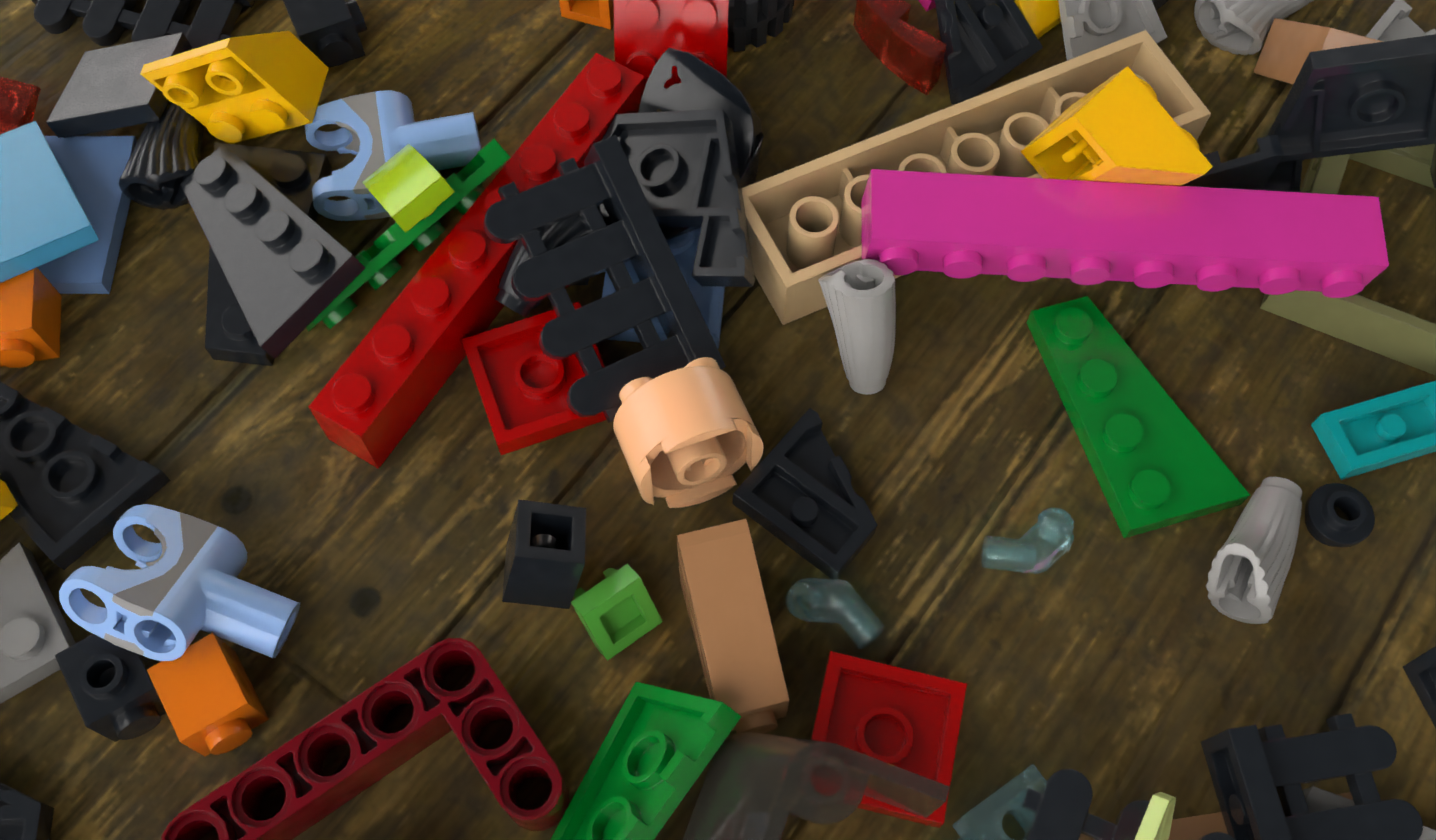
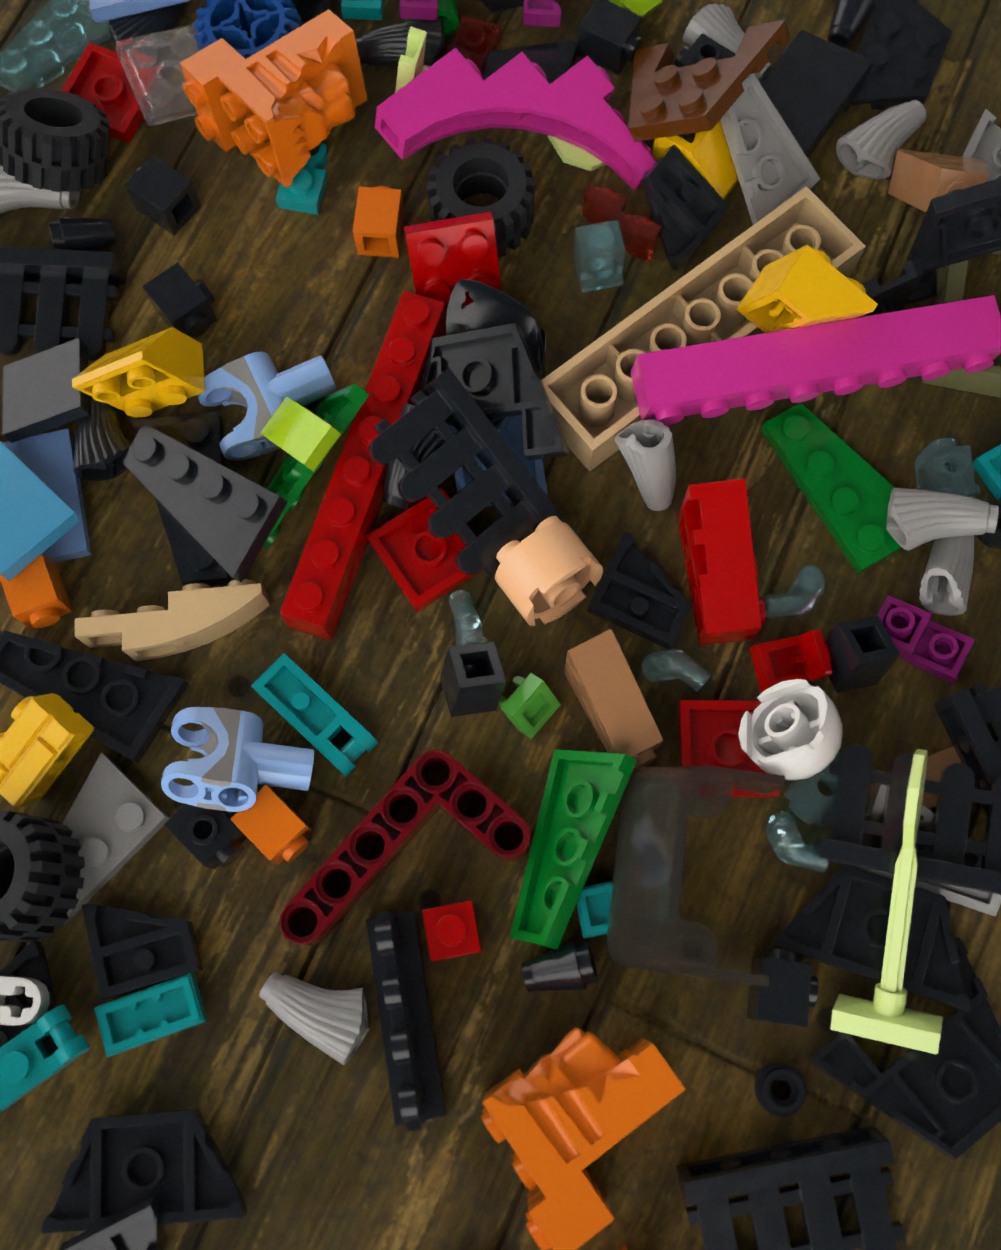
camera: 10 degrees left, 10 degrees up
none -> tan slope [75,579,270,661]
none -> teal plate [251,653,379,777]
none -> clear light blue arm [448,590,489,646]
none -> clear light blue brick [573,220,625,293]
none -> red wedge [677,478,766,646]
none -> white cylinder [738,679,843,780]
none -> red bracket [749,629,832,692]
none -> black brick [825,615,900,693]
none -> magenta slope [878,595,975,685]
none -> light grey piece [886,488,999,551]
none -> clear light blue brick [914,438,981,498]

